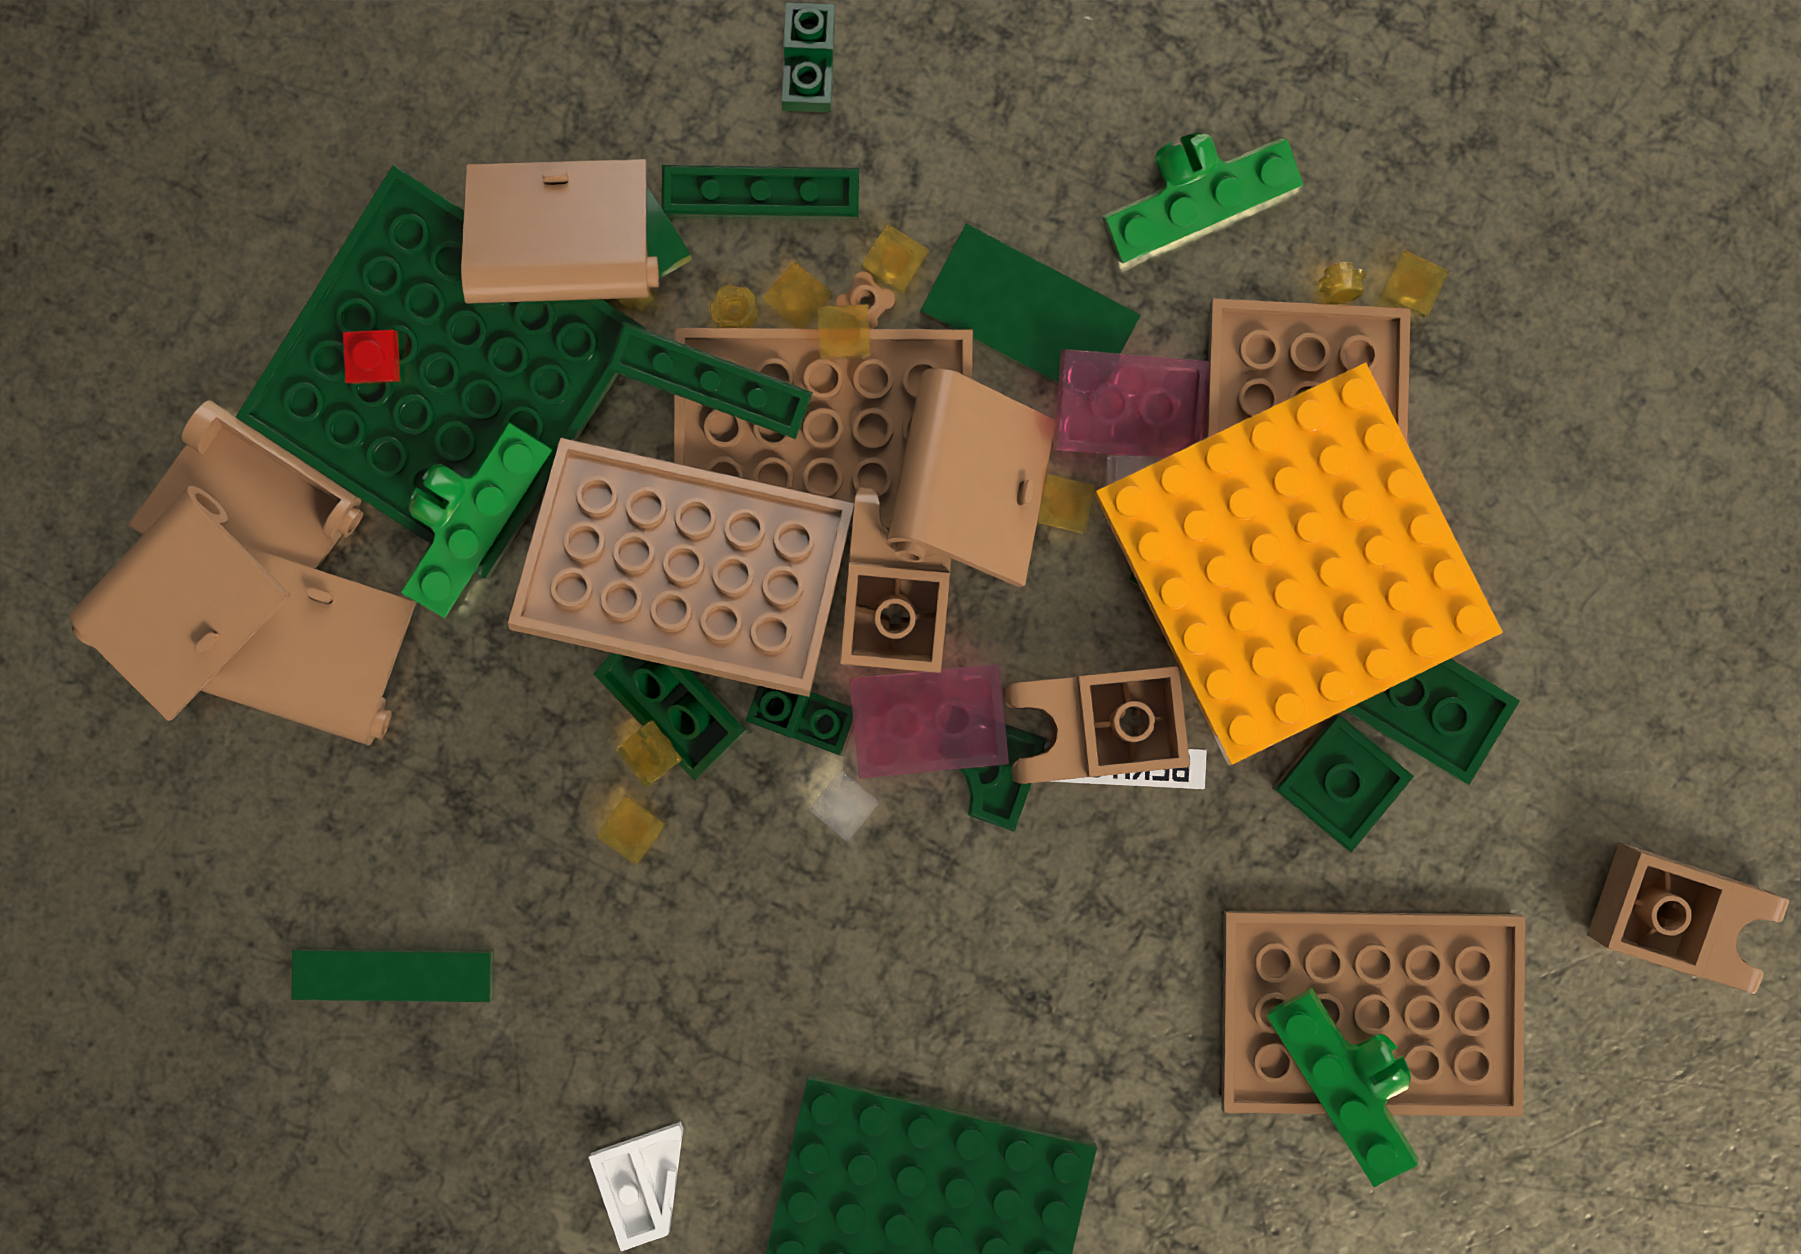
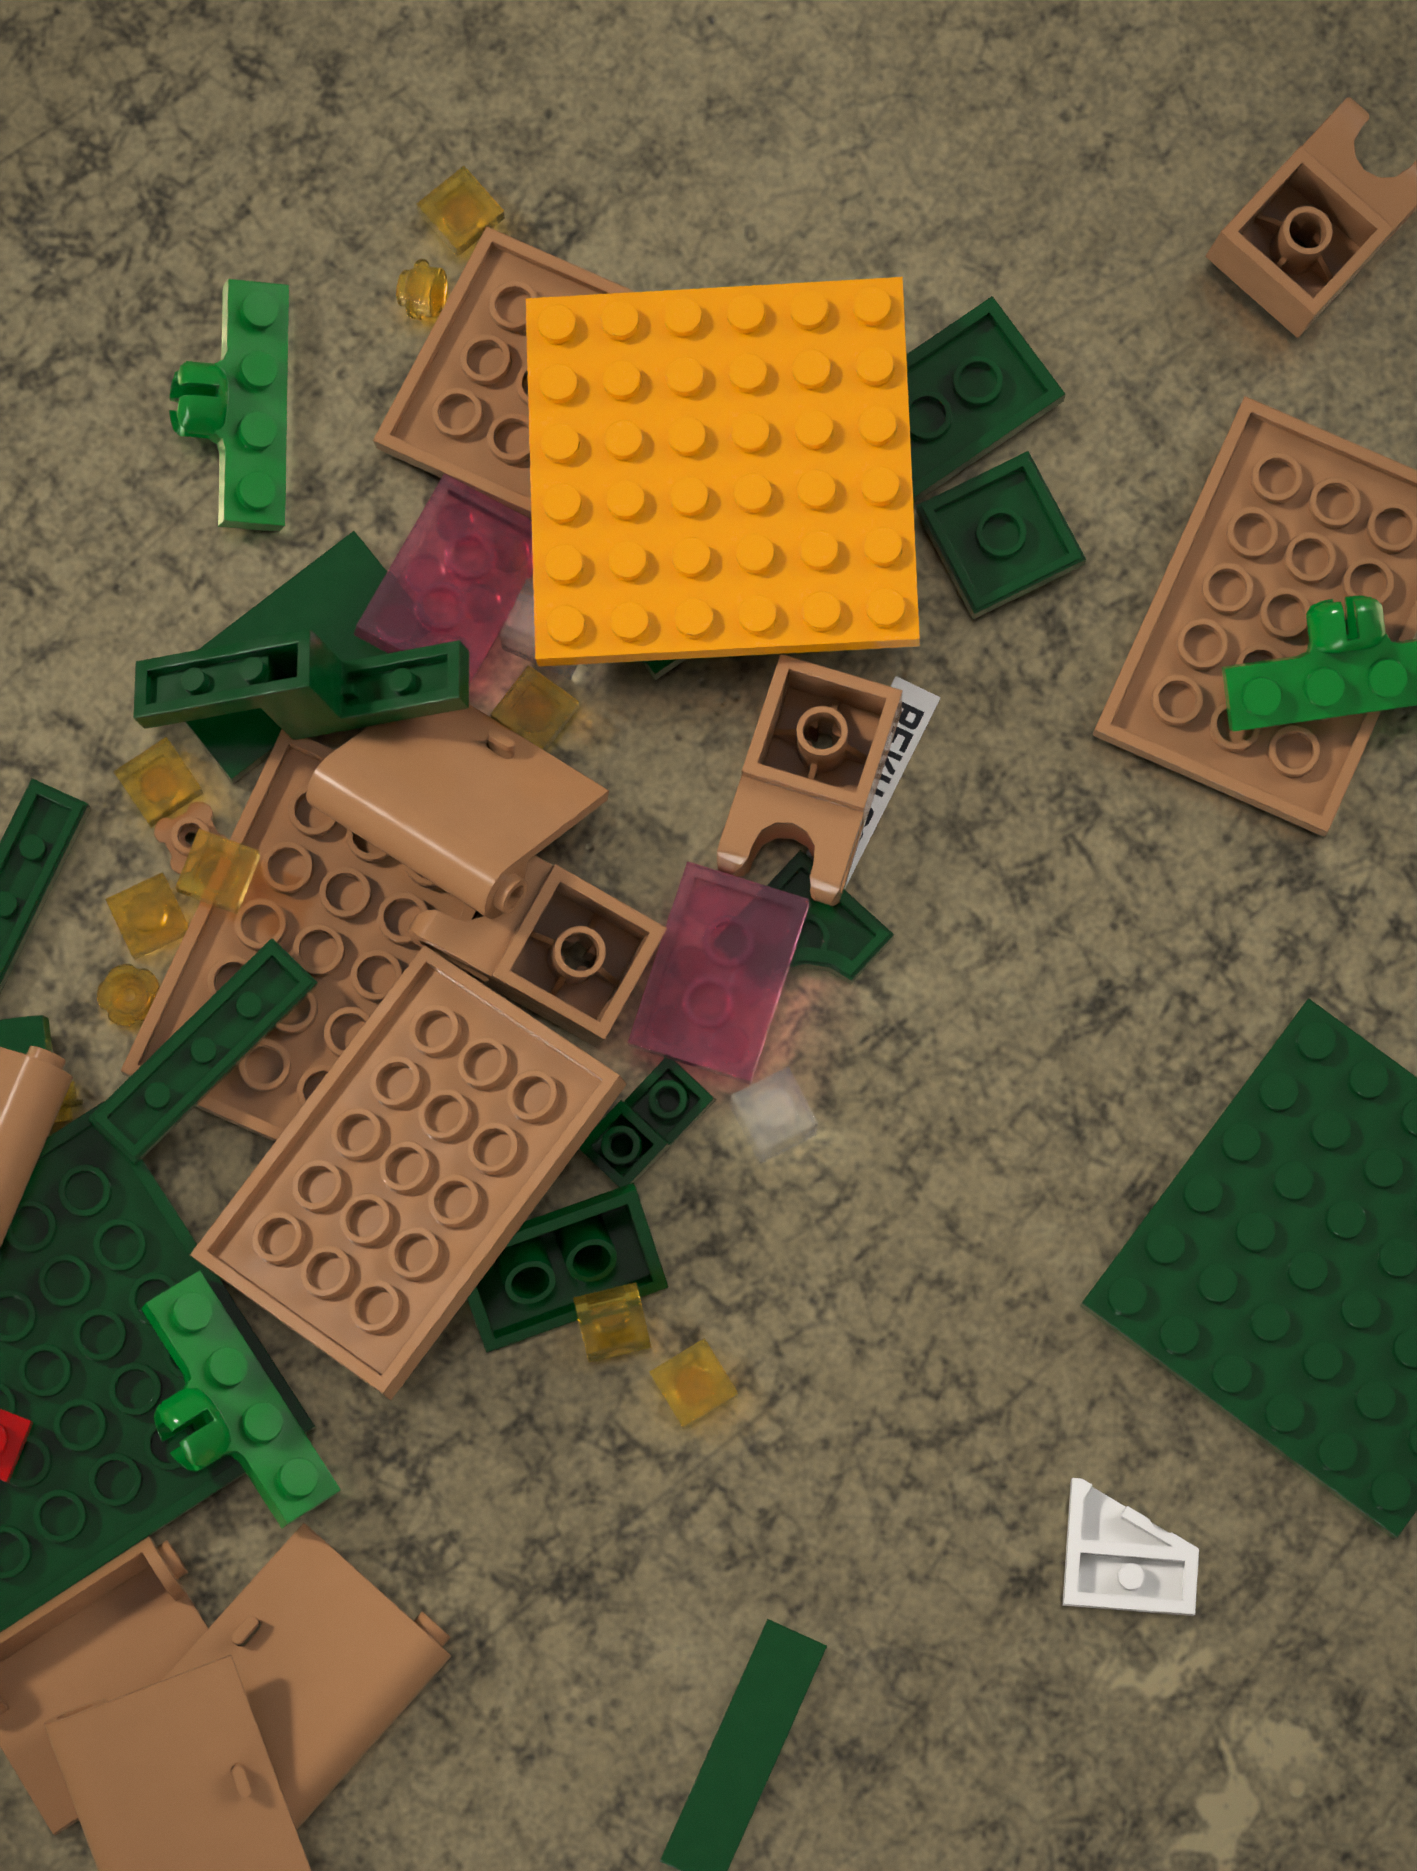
camera: 65 degrees left, 10 degrees down
none -> dark green bracket [133,629,470,740]

